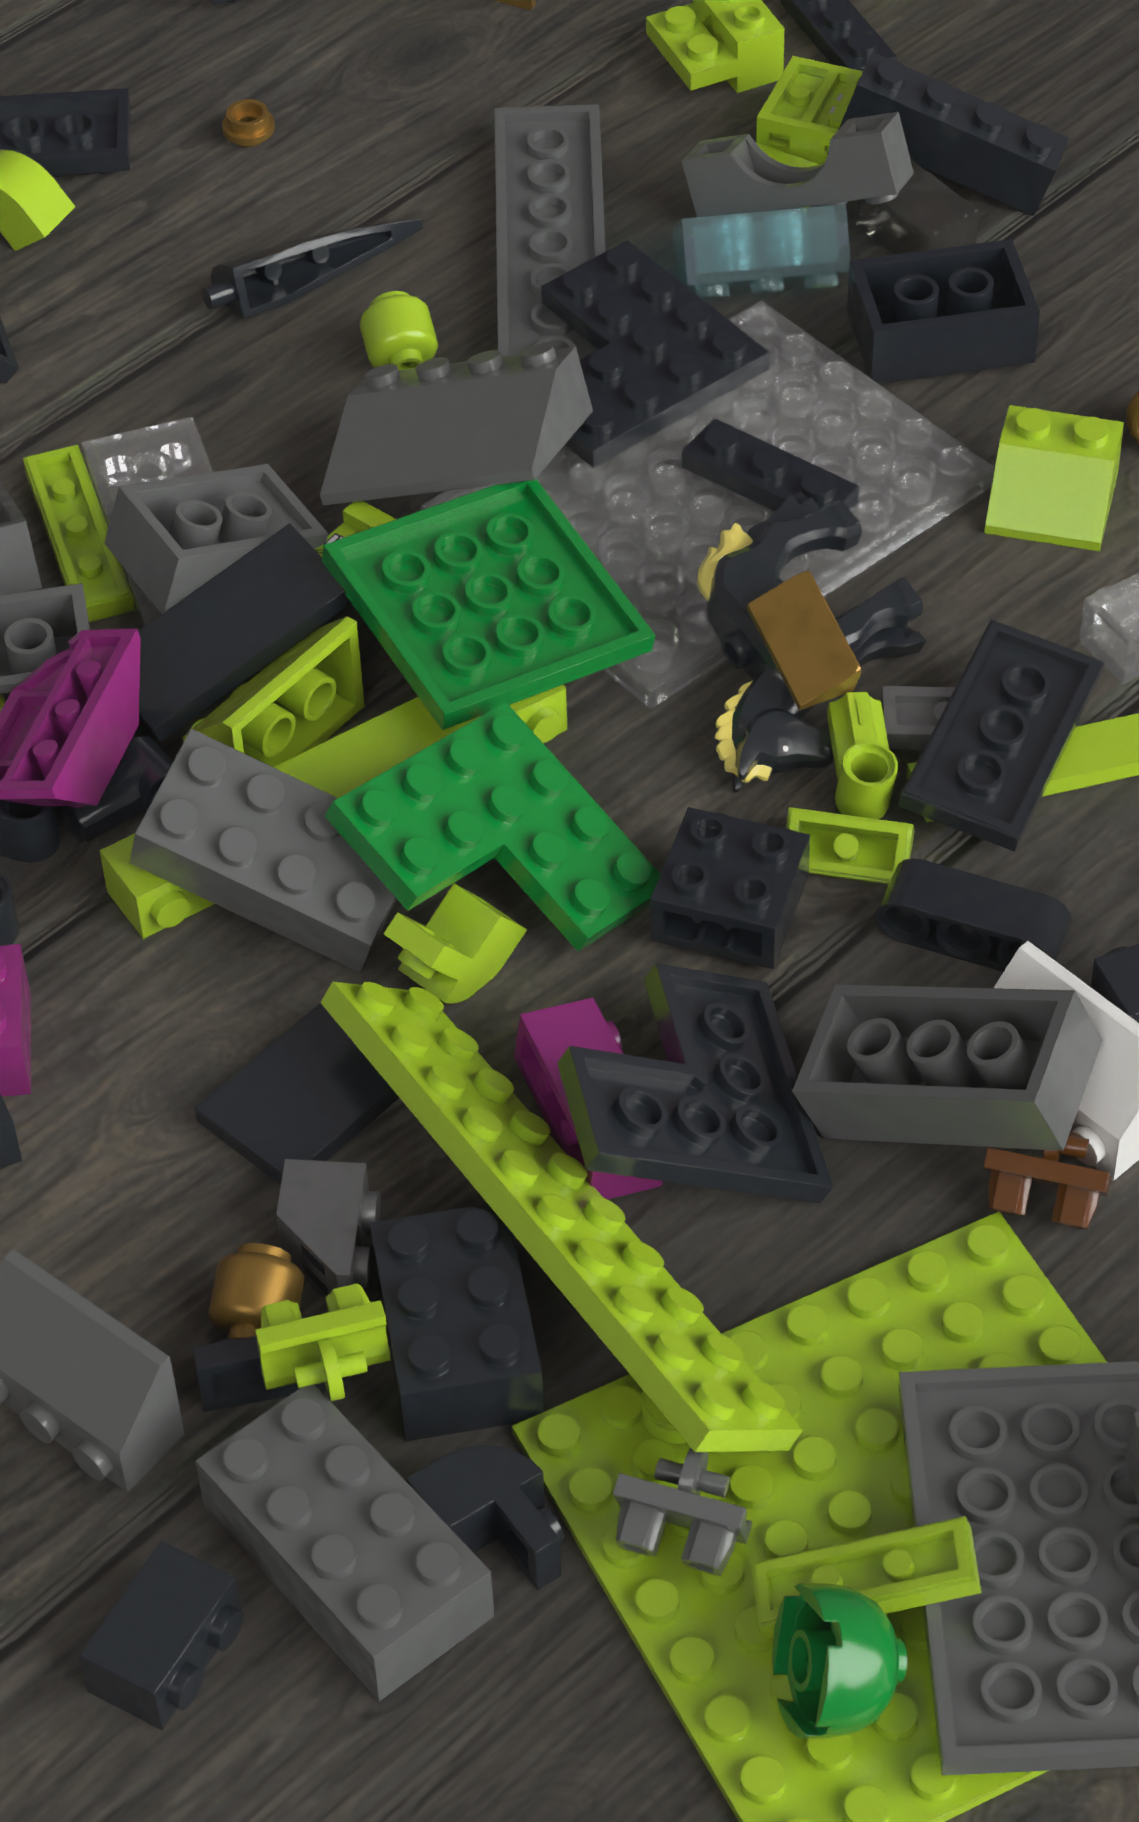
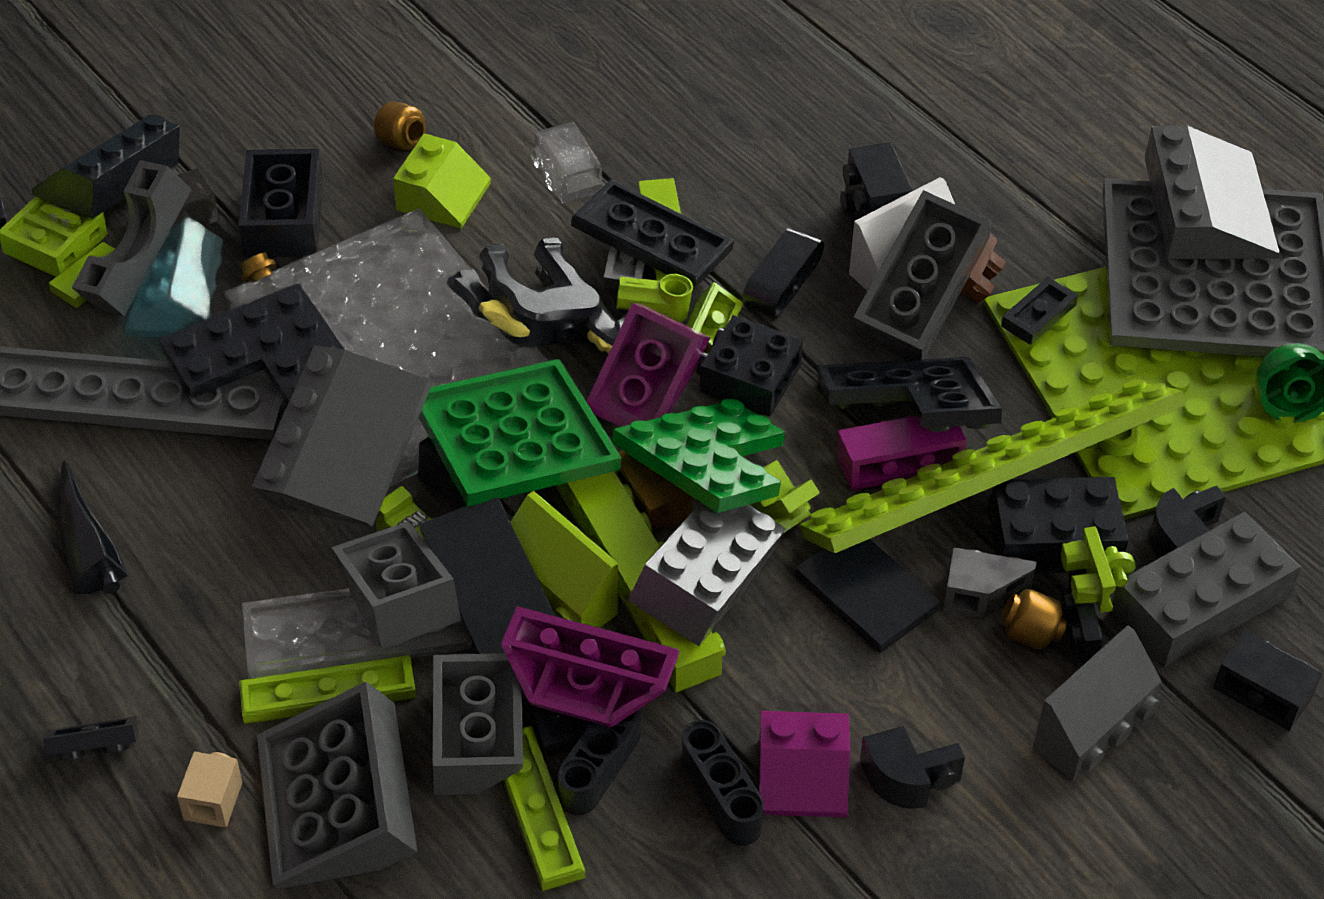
camera: 85 degrees left, 0 degrees up
lime head [360,291,438,370] -> none
dark grey hips [613,1448,752,1576] -> none
black plate [682,418,859,512] -> none
pearl gold slope [746,570,861,710] -> none
lime tile [751,1516,982,1640] -> none
none -> pearl gold plate [239,253,276,285]
none -> magenta slope [586,303,710,427]
none -> black plate [1001,277,1078,345]

